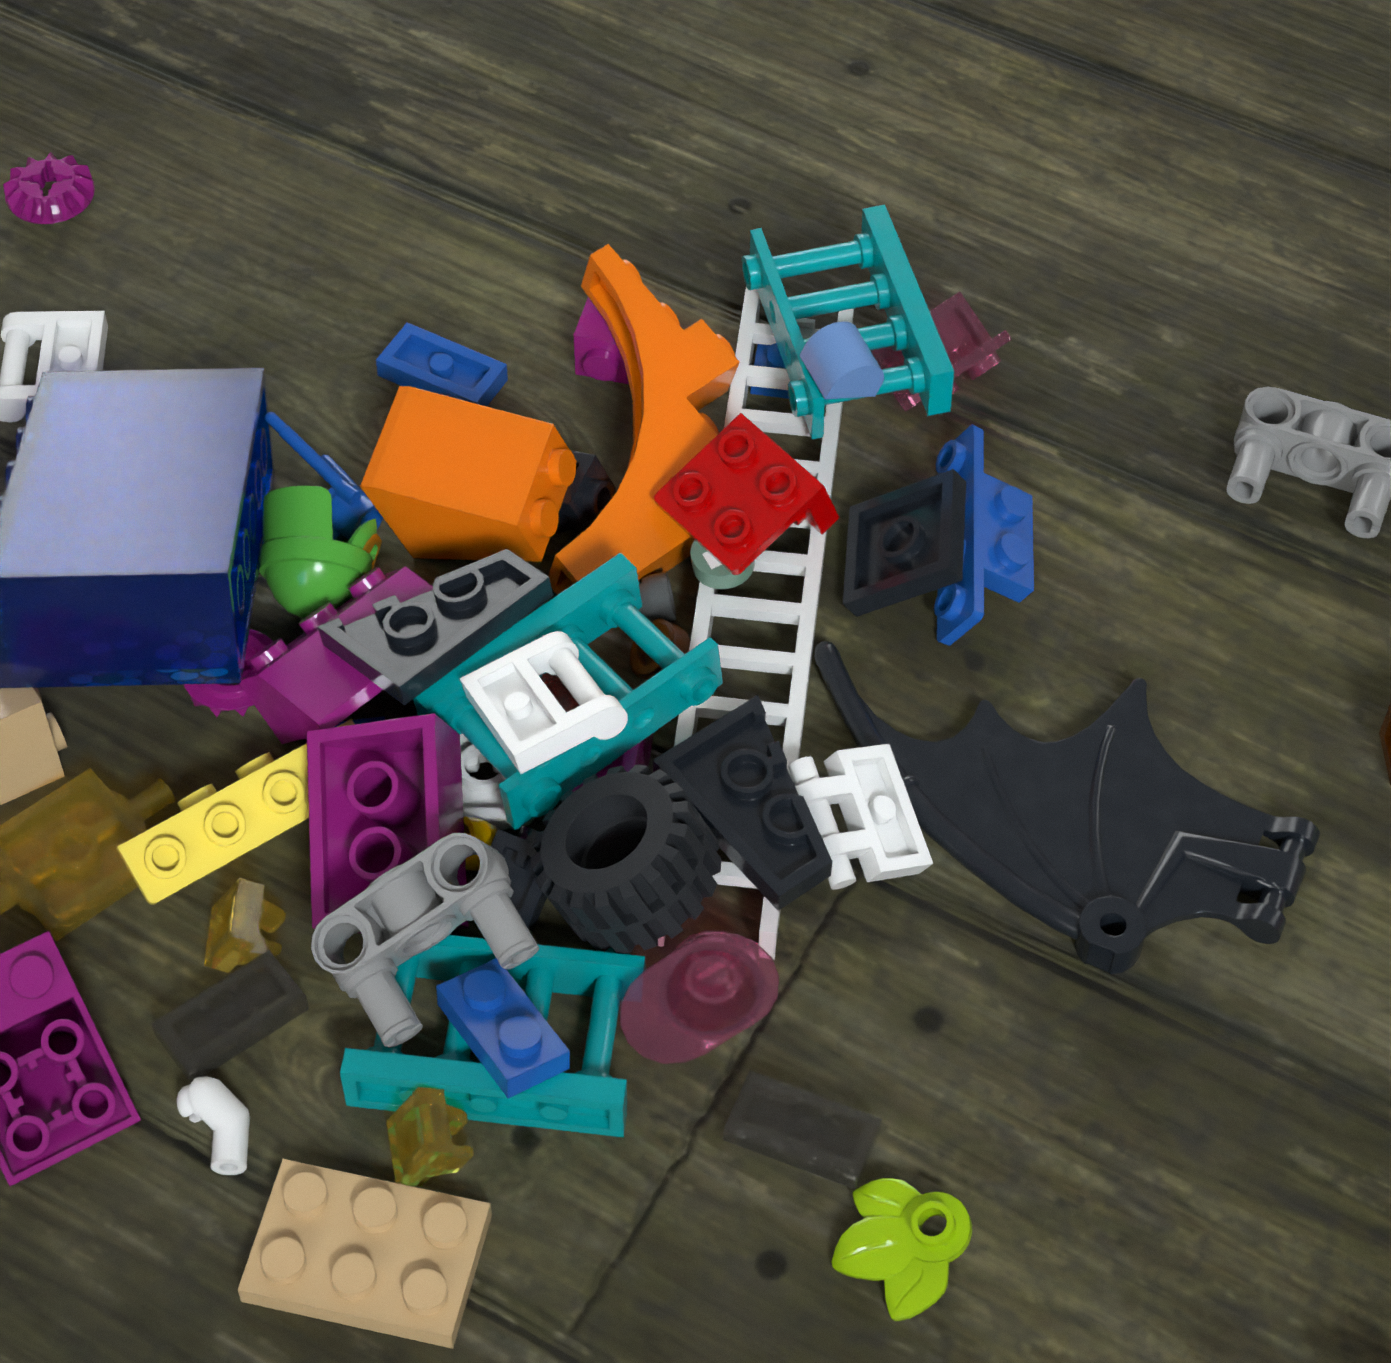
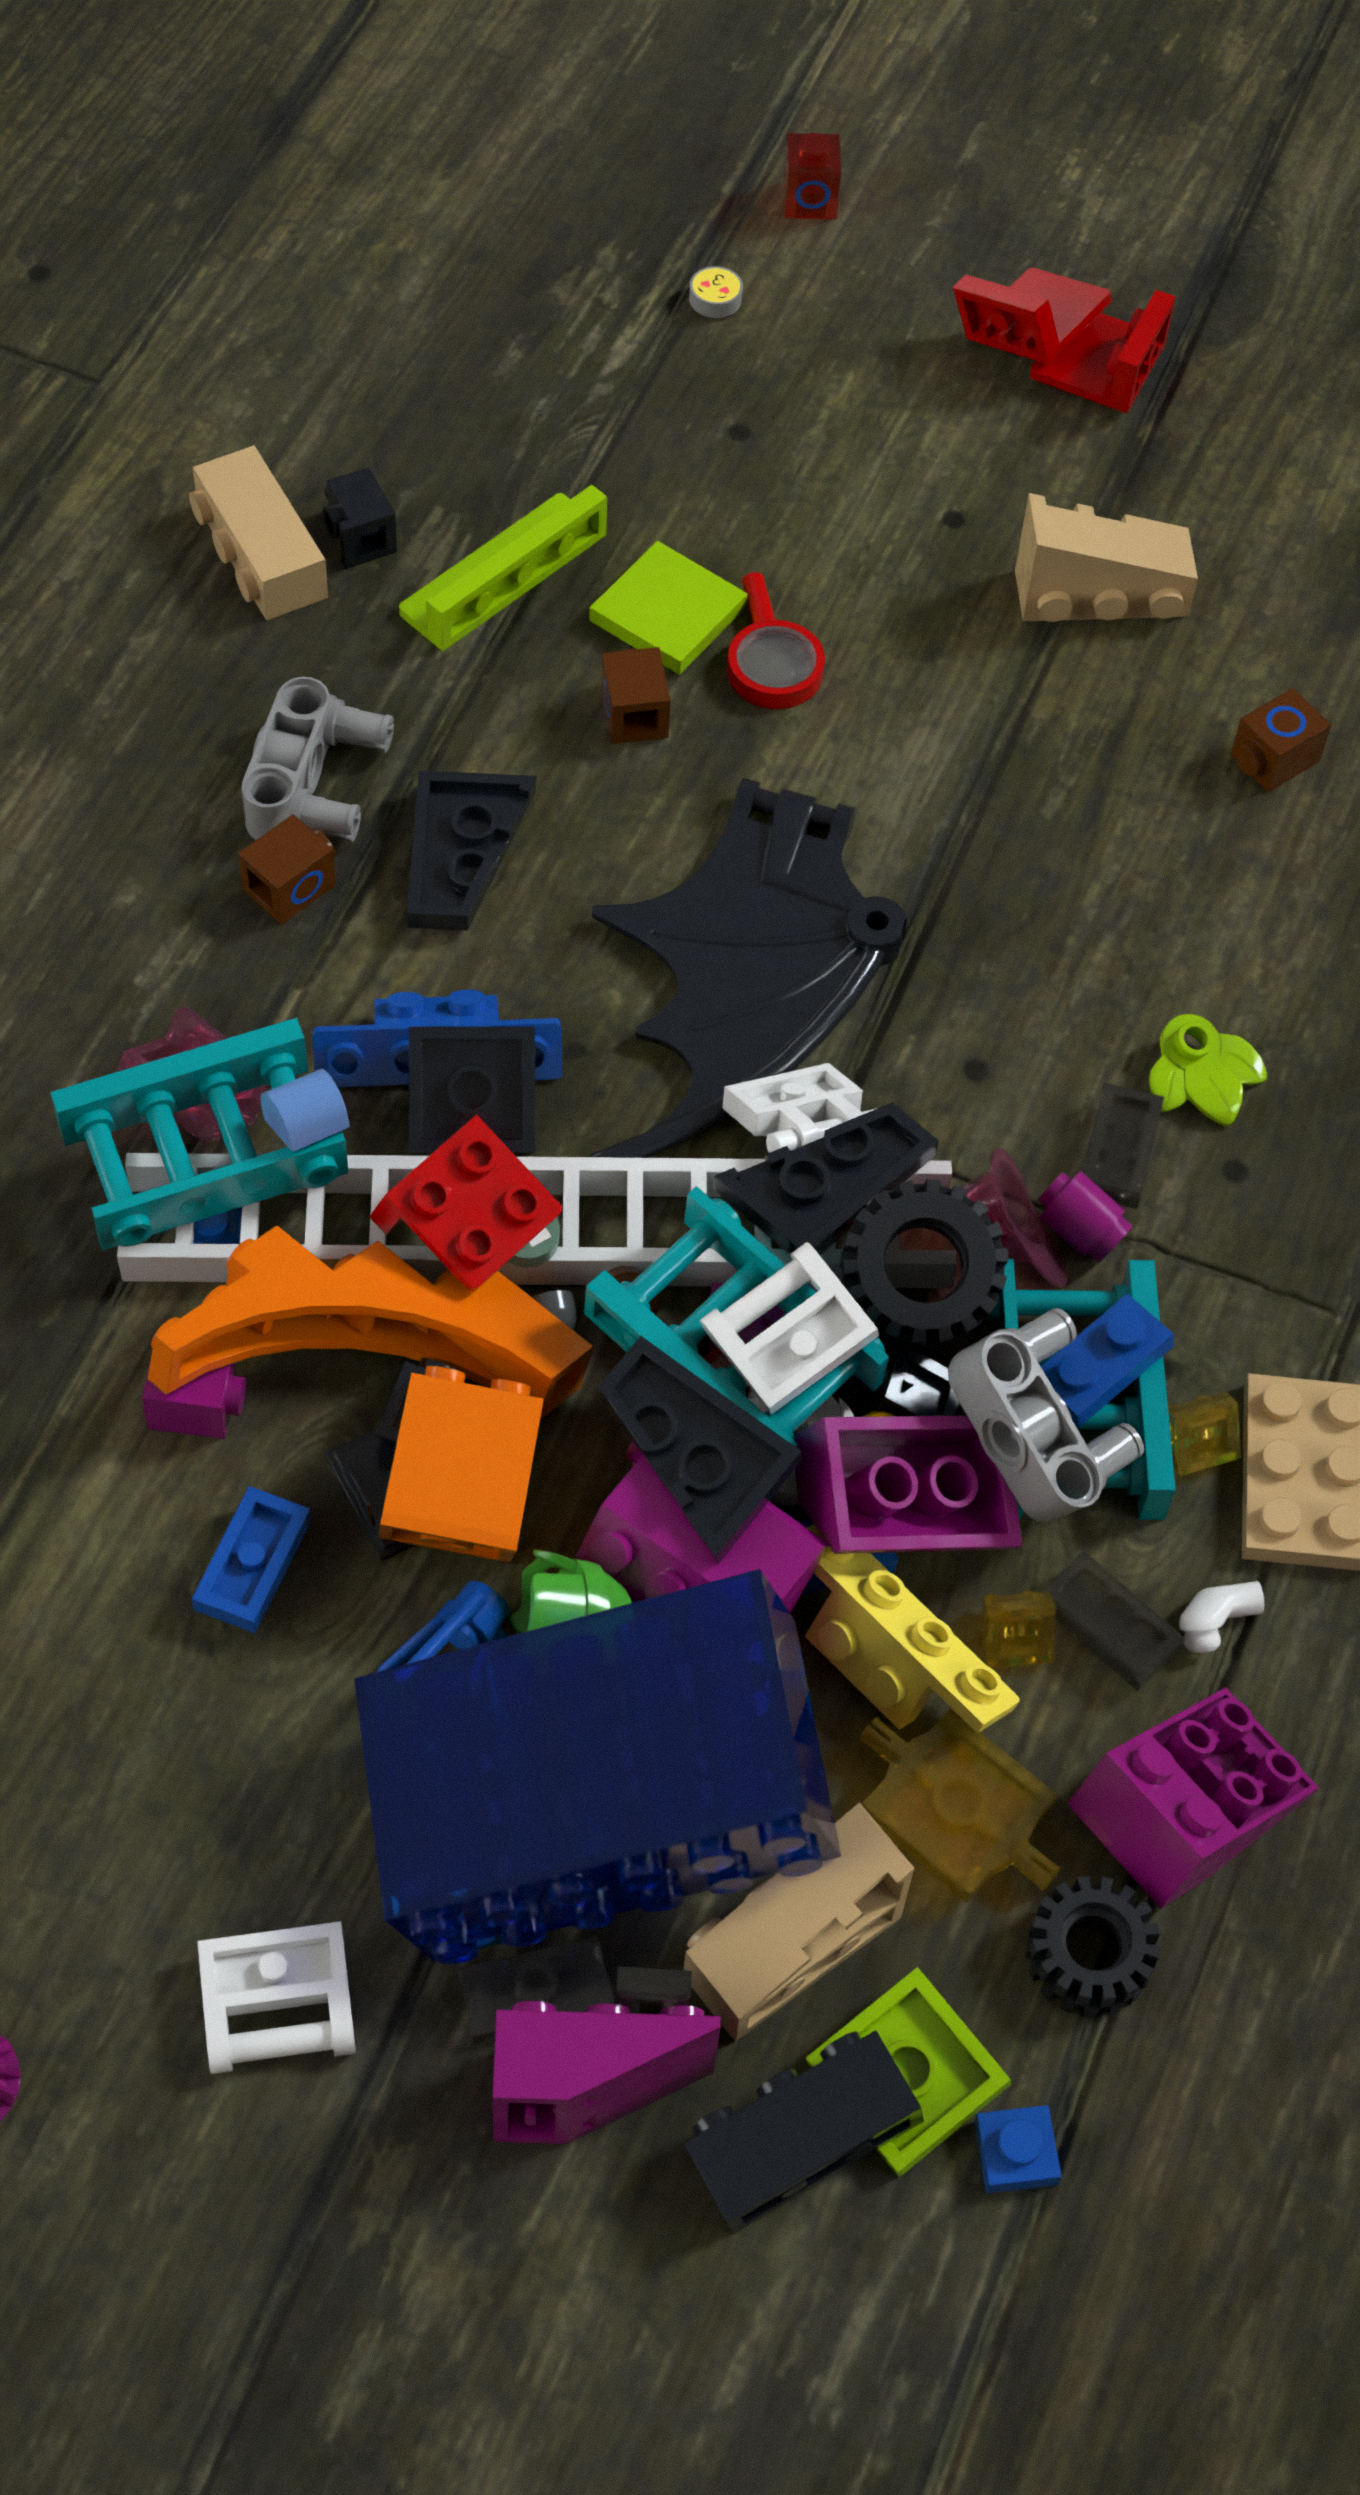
camera: 100 degrees left, 5 degrees up
none -> reddish brown brick [238,814,336,925]
none -> black wing [407,770,537,930]
none -> magenta brick [1037,1171,1133,1263]

